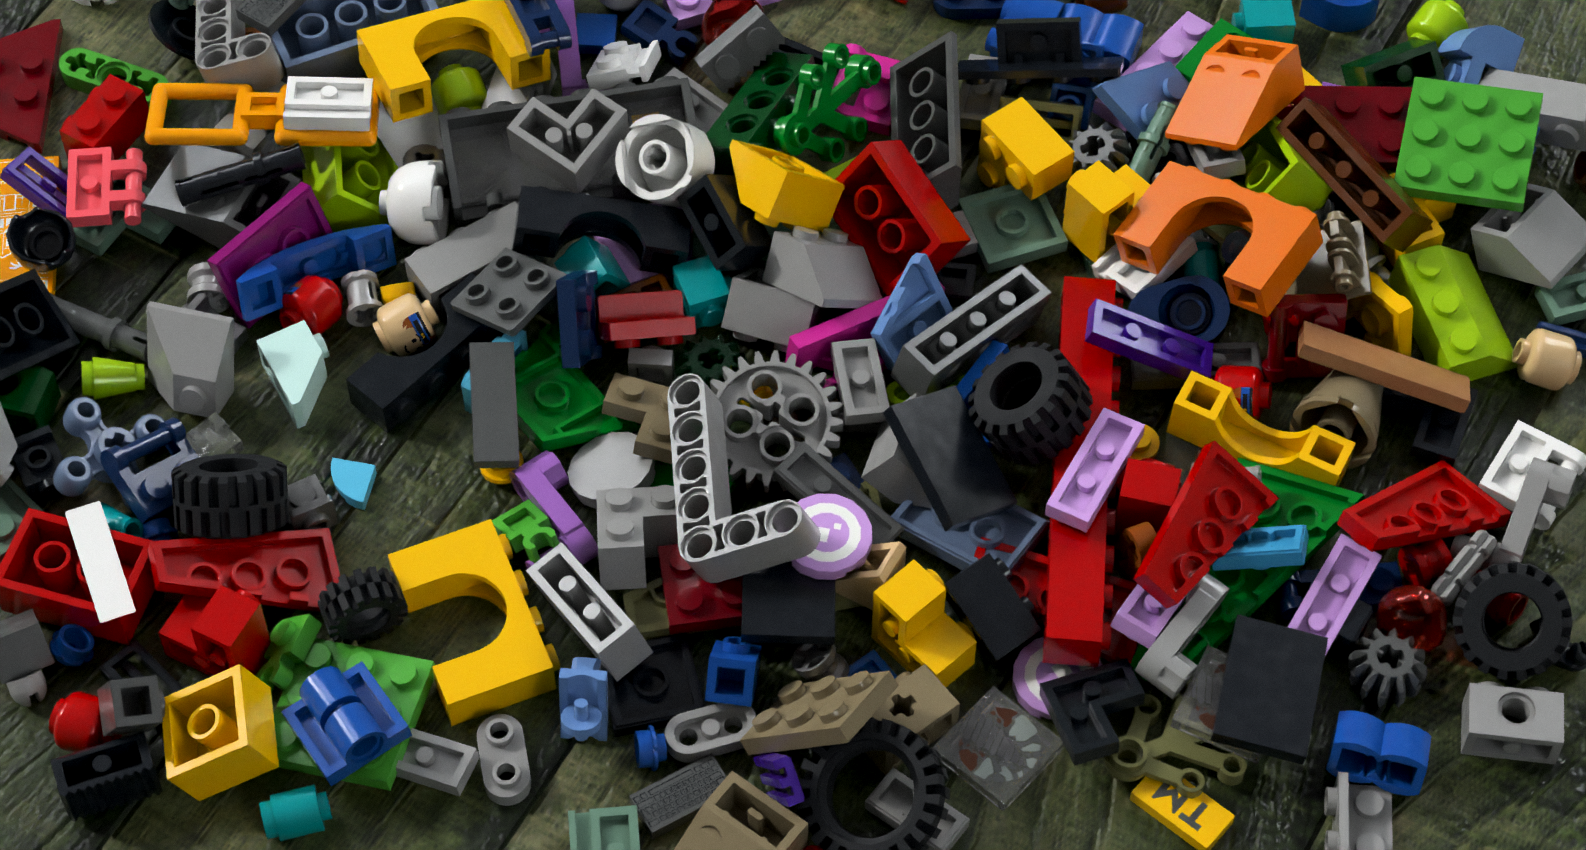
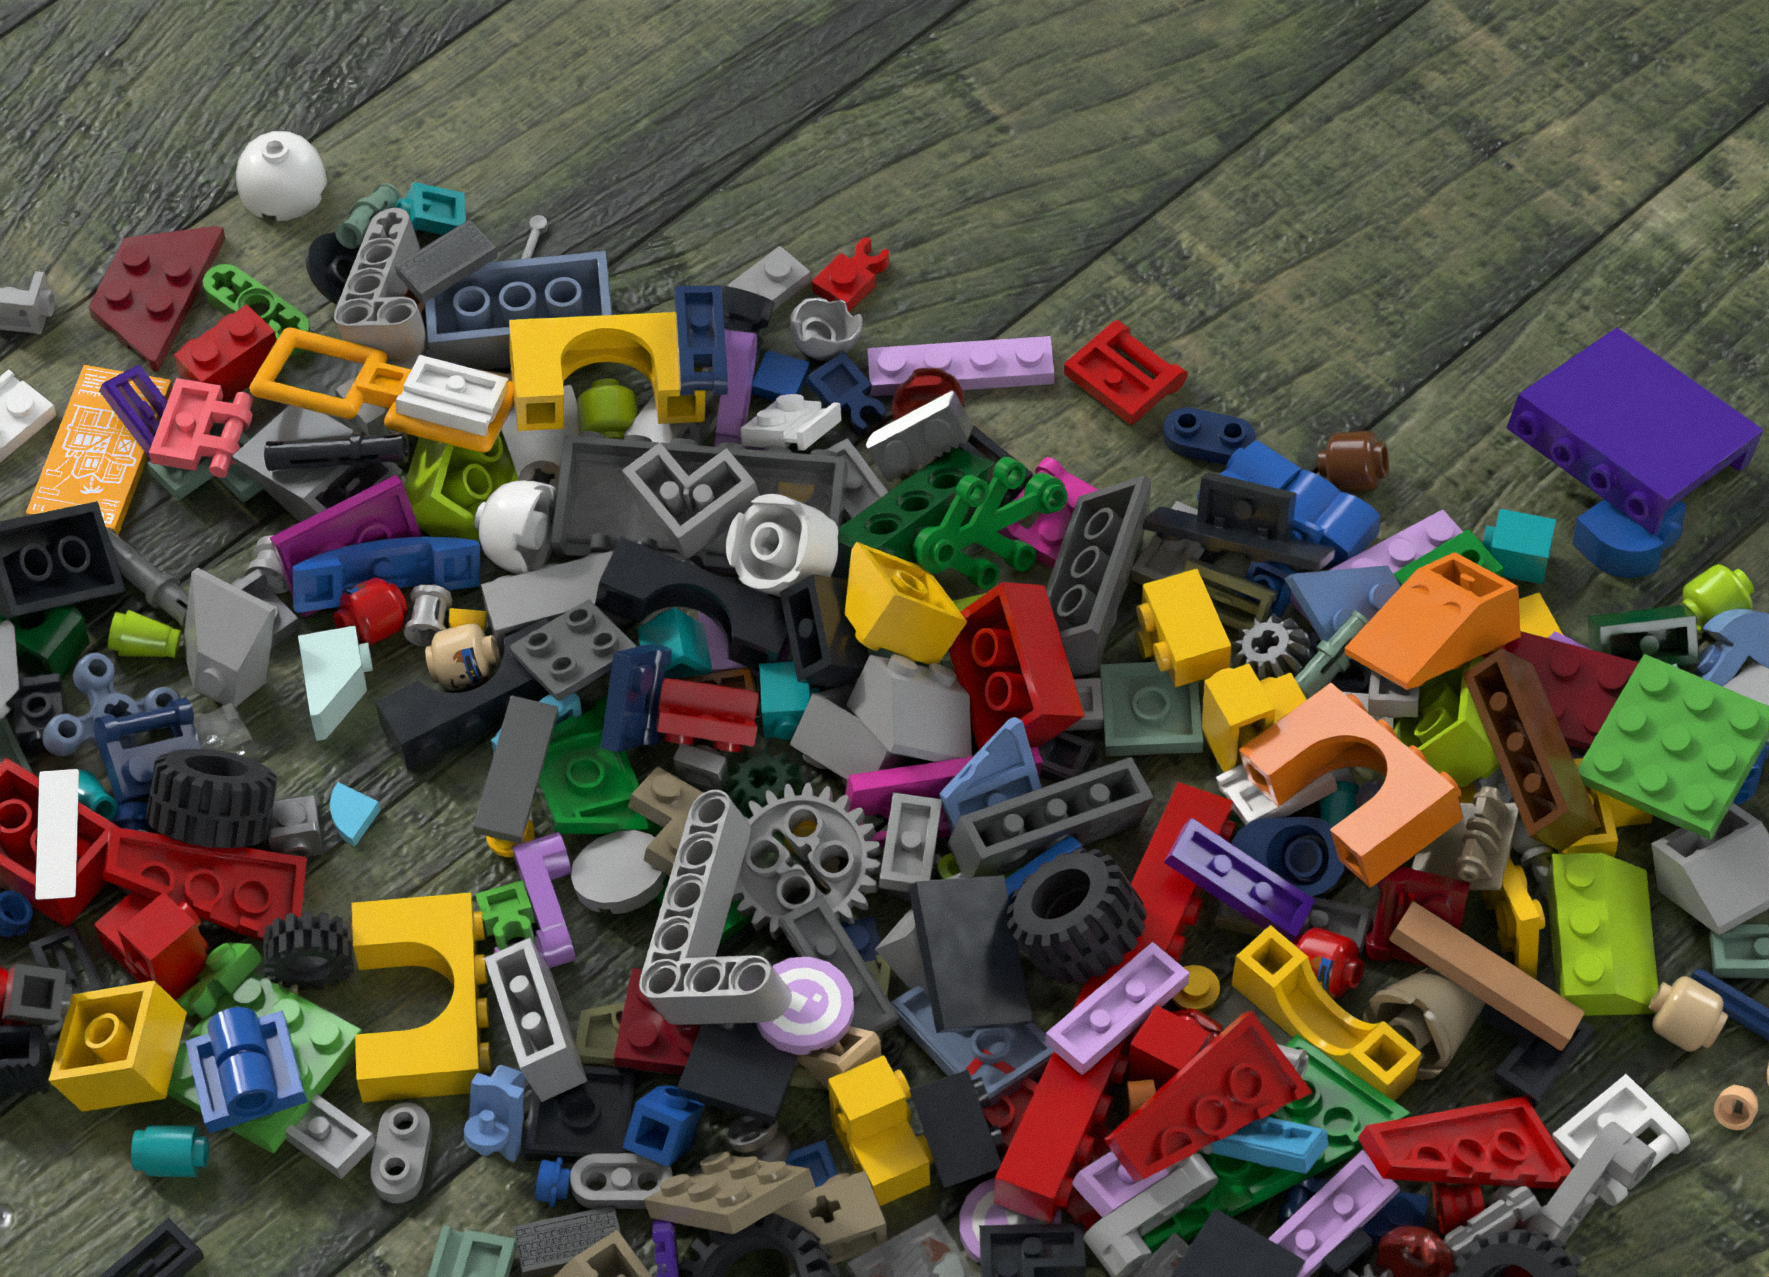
camera: 20 degrees right, 0 degrees up
black hair [6,207,77,272] -> none
light grey brick [596,485,678,590] -> none

